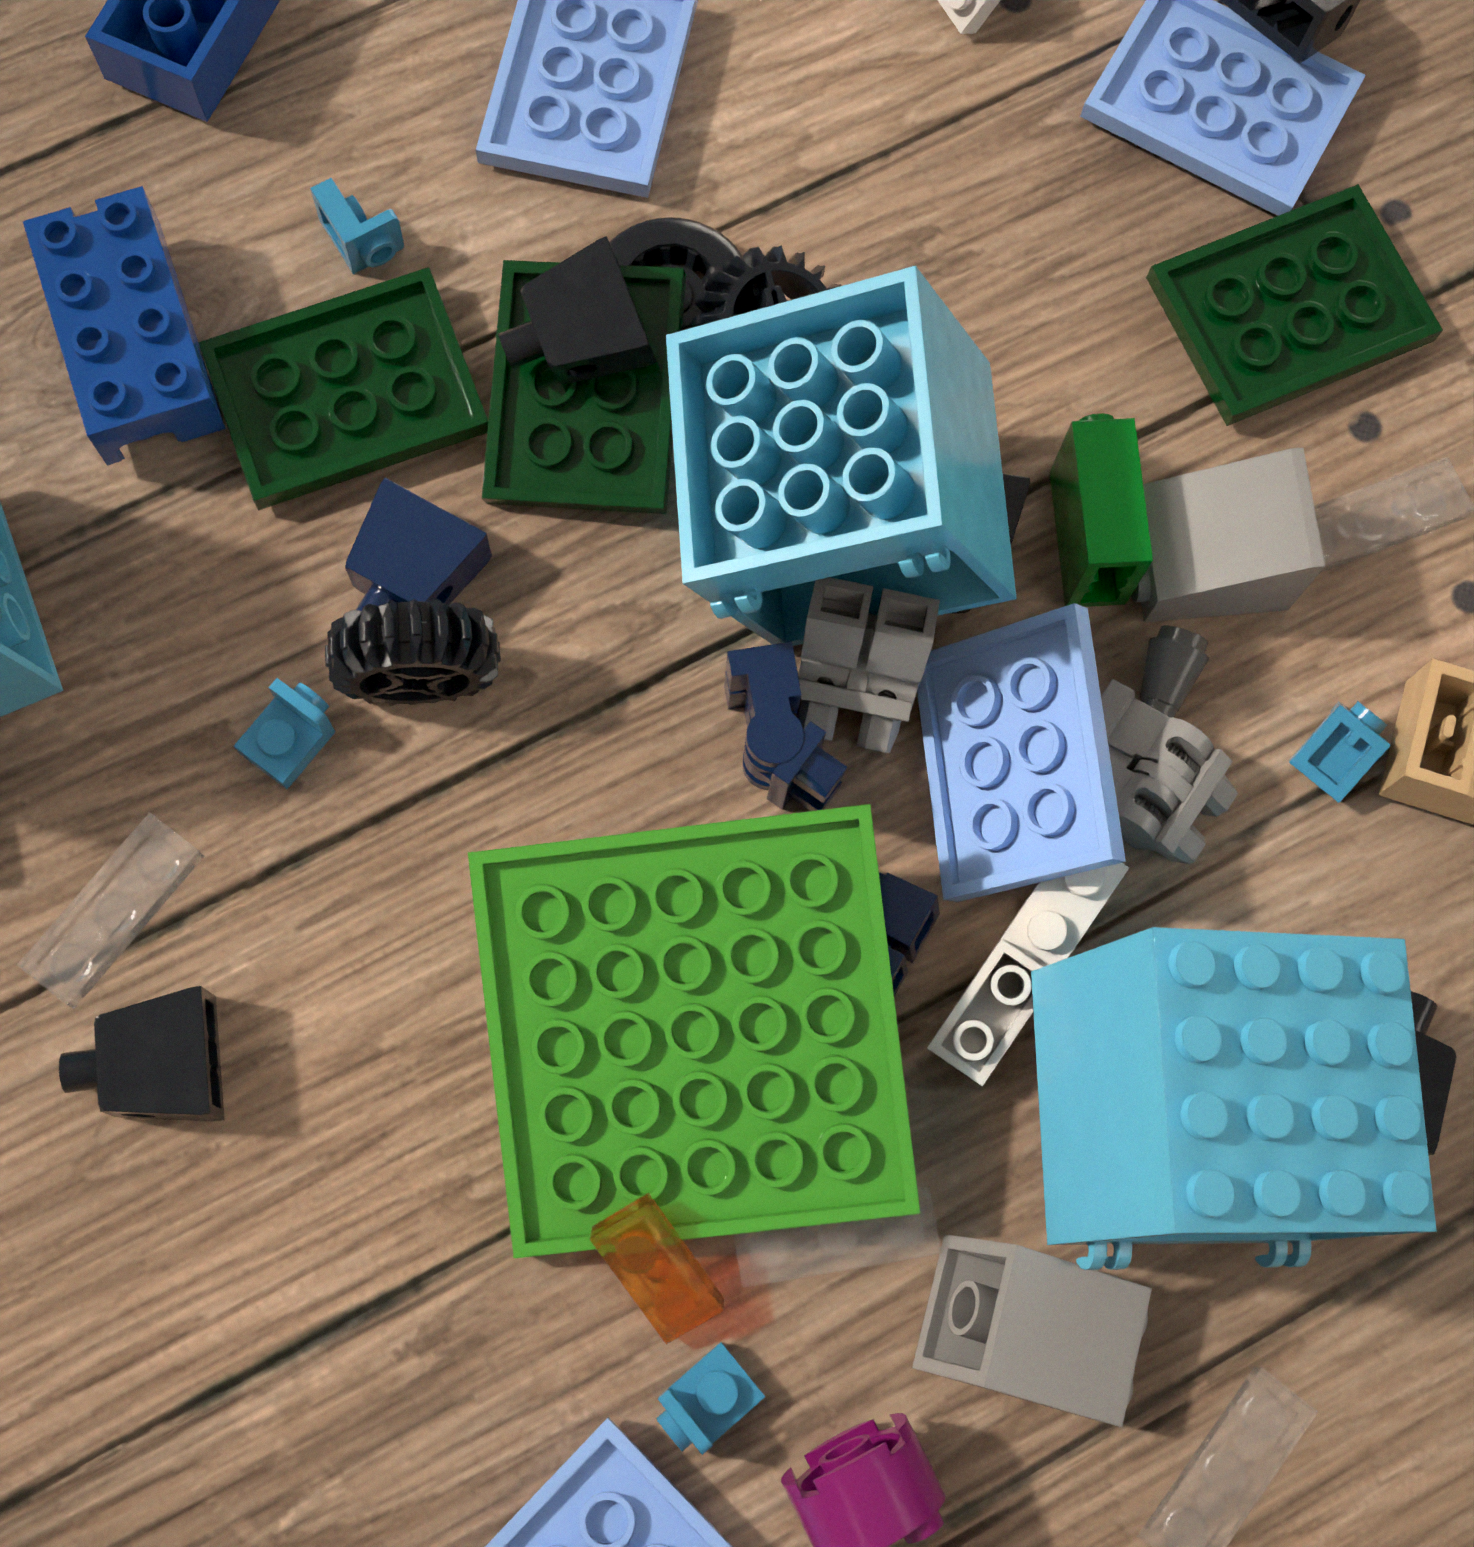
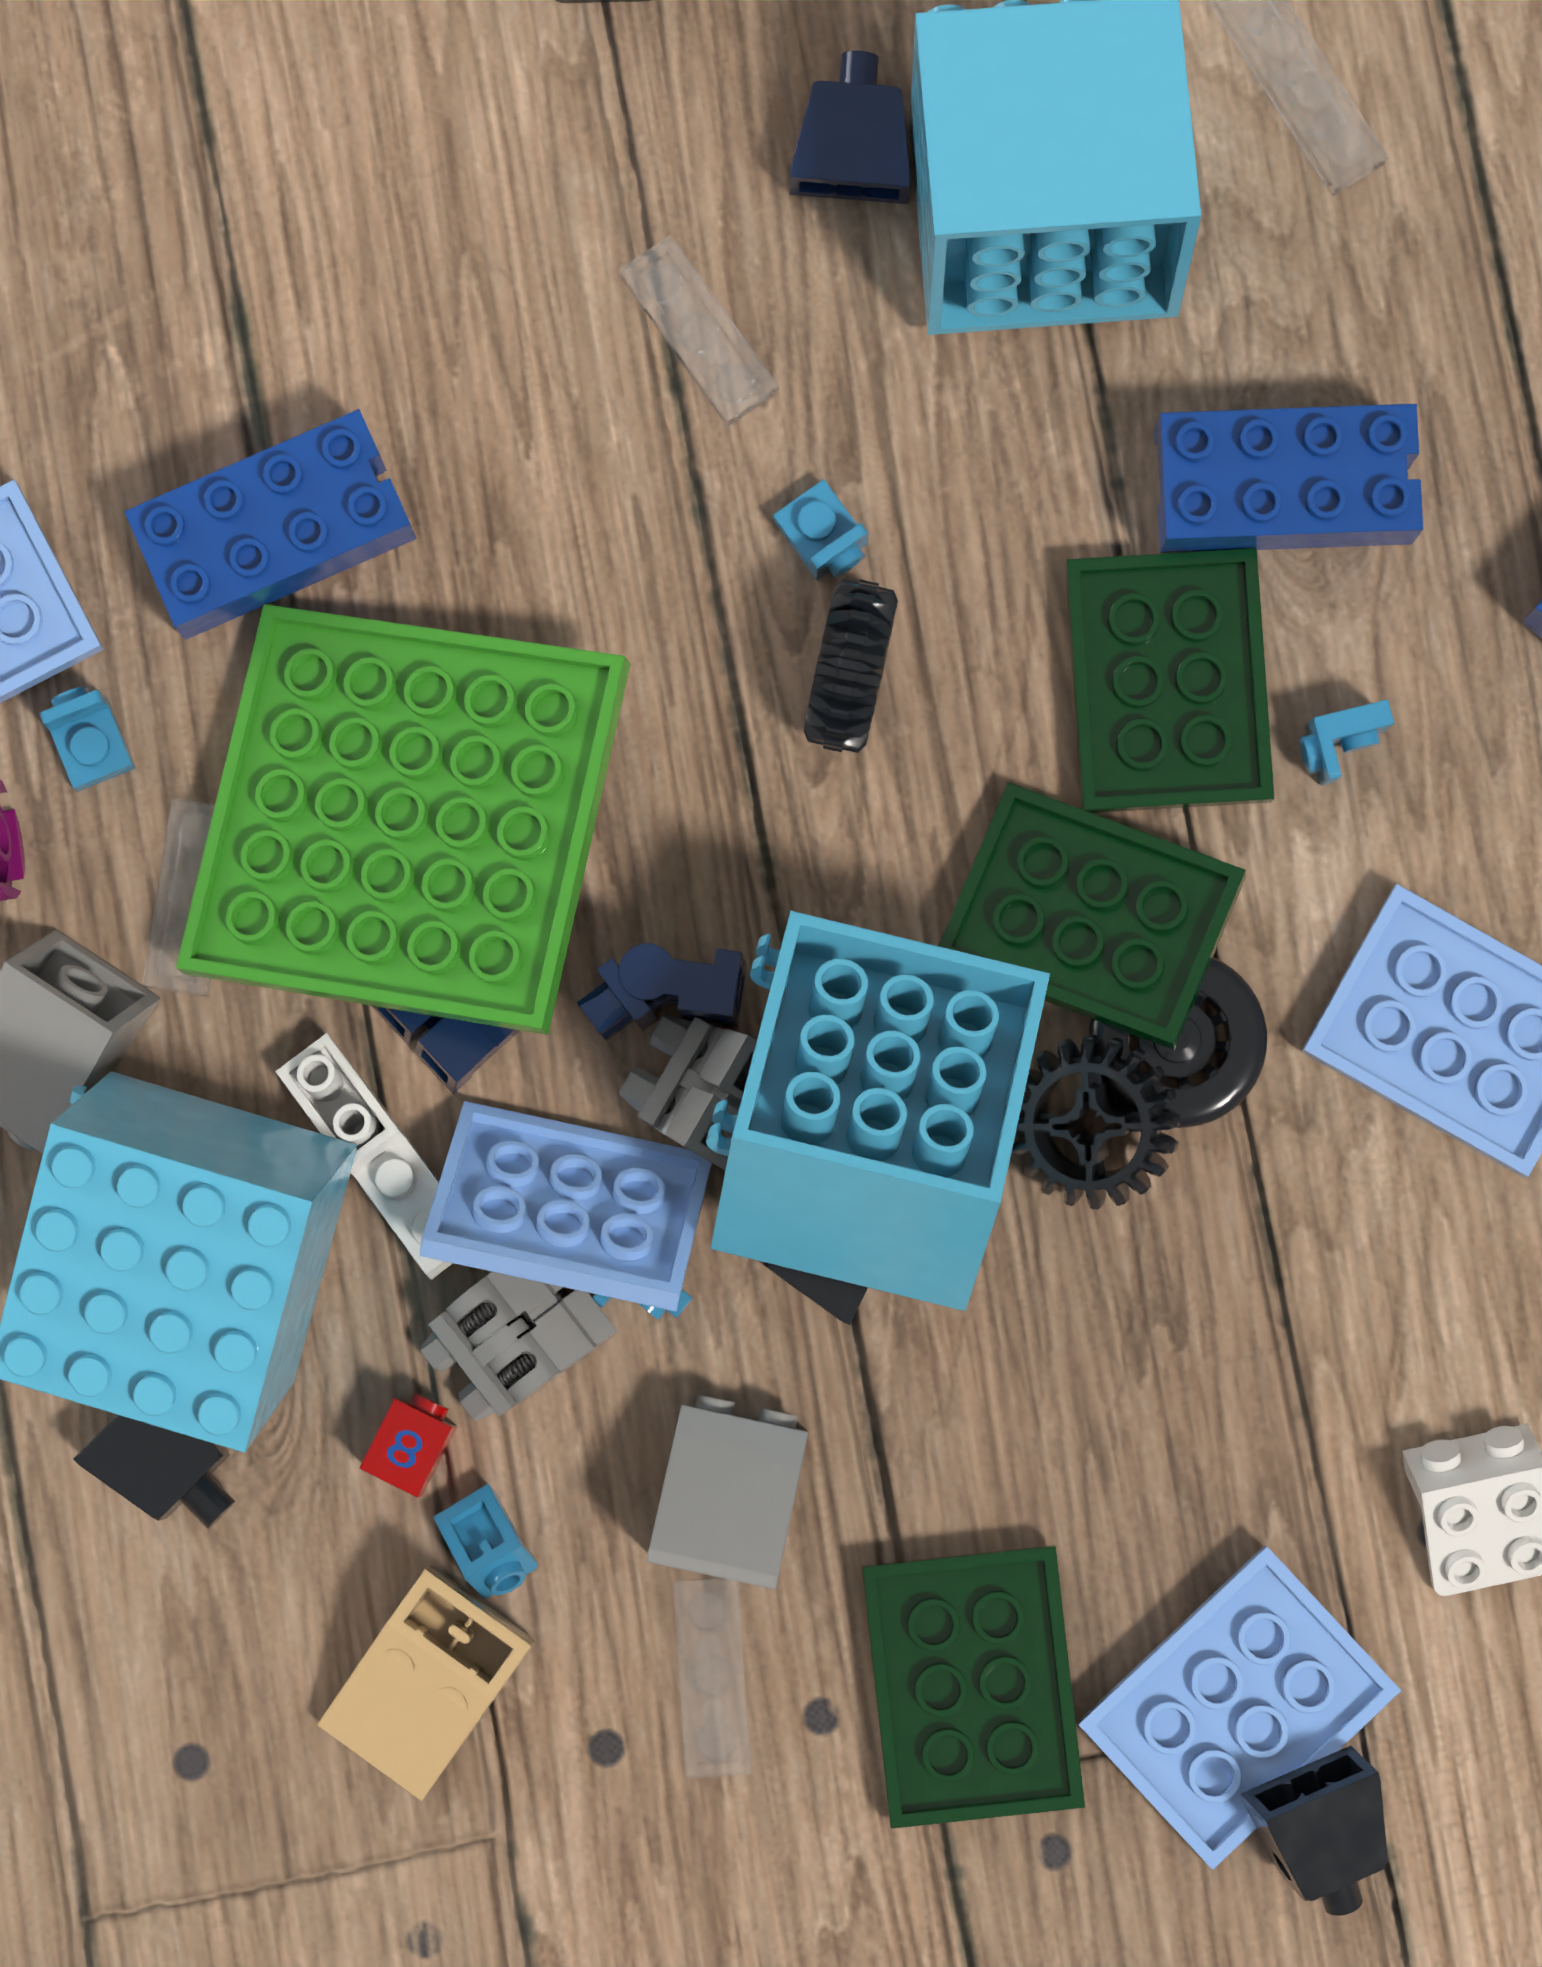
camera: 115 degrees right, 10 degrees up
black torso [59,986,225,1121] -> none
dark blue torso [345,478,492,611] -> none
black torso [498,236,657,384] -> none
clear orange plate [590,1193,724,1345] -> none
green brick [1049,413,1153,607] -> none
dark grey cone [1140,625,1209,718] -> none
none -> blue piece [124,409,417,640]
none -> red brick [359,1392,457,1498]

